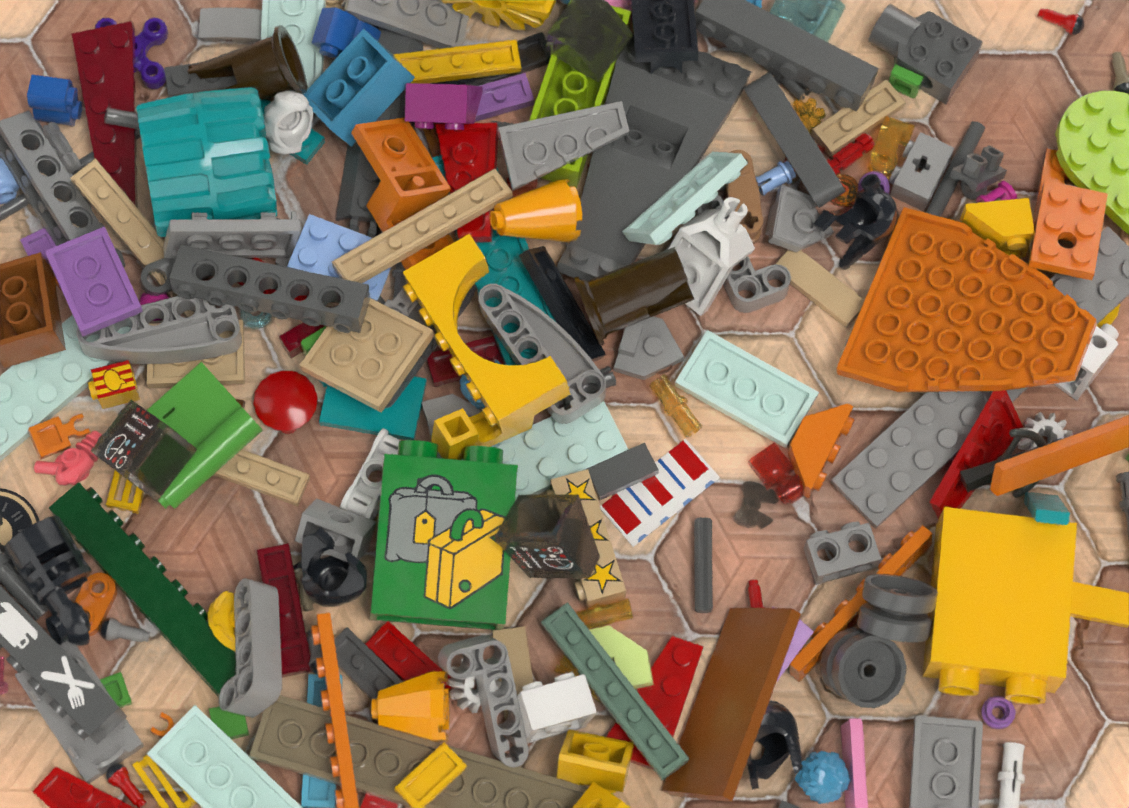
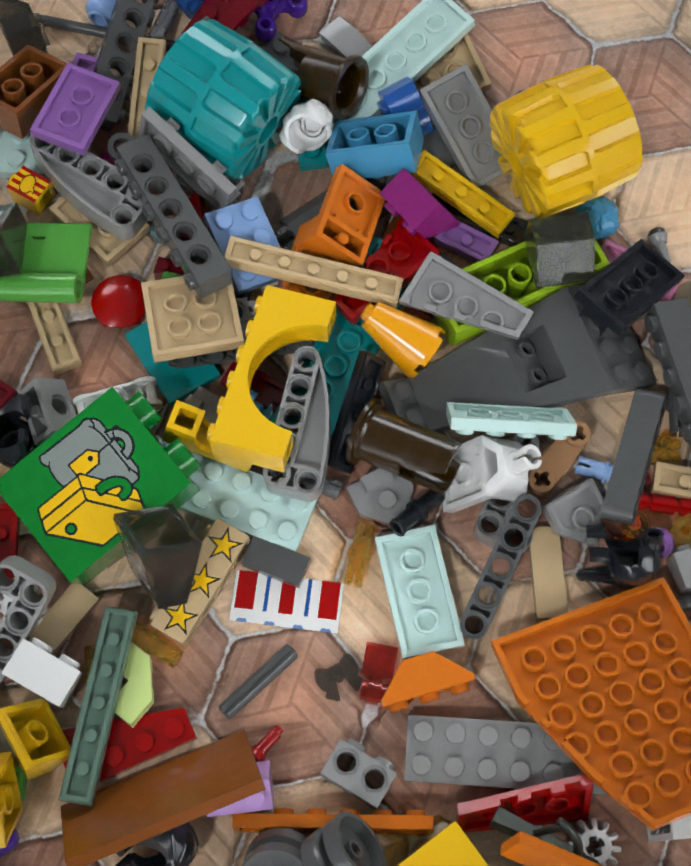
camera: 45 degrees right, 0 degrees up
none -> black pin [389,489,444,537]
none -> dark grey beam [460,494,541,639]

